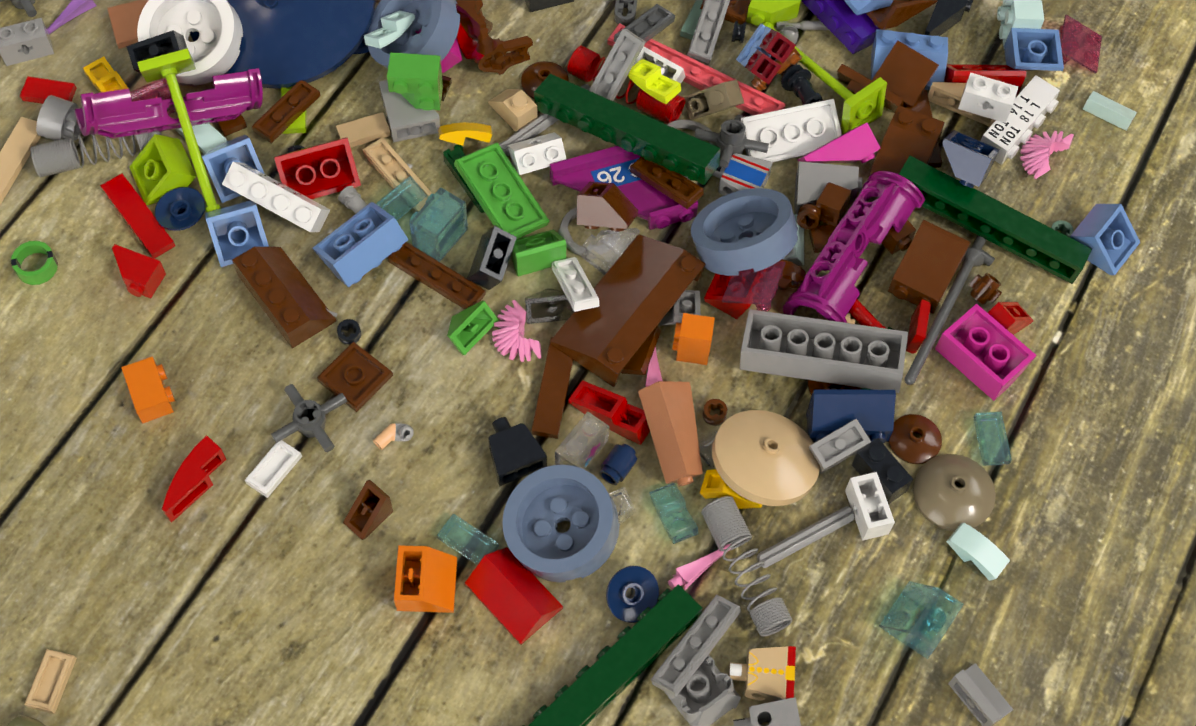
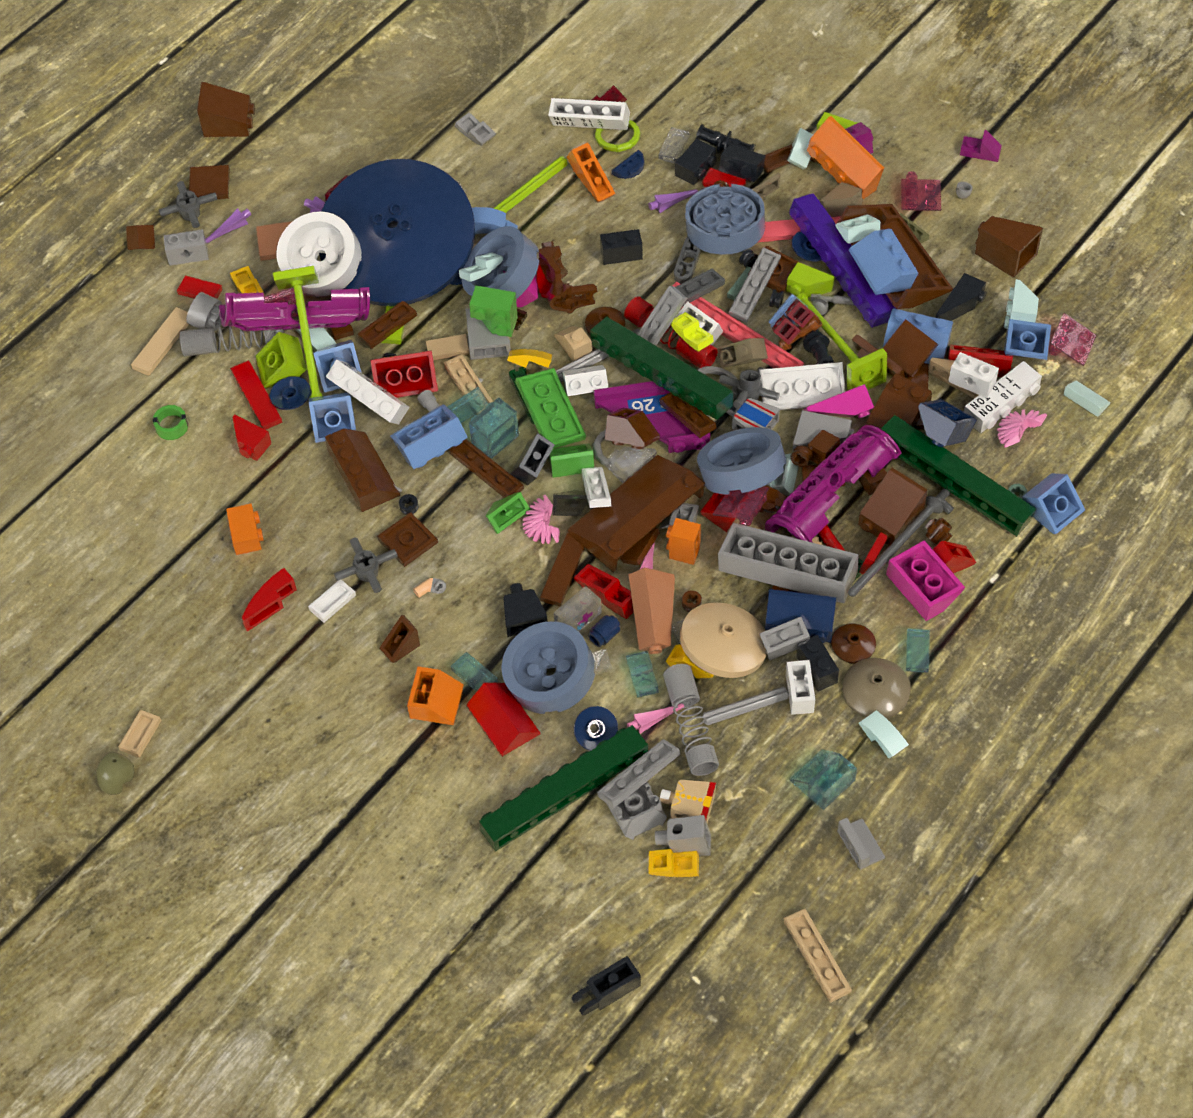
camera: 15 degrees right, 5 degrees down
black brick [126,30,187,73] -> none

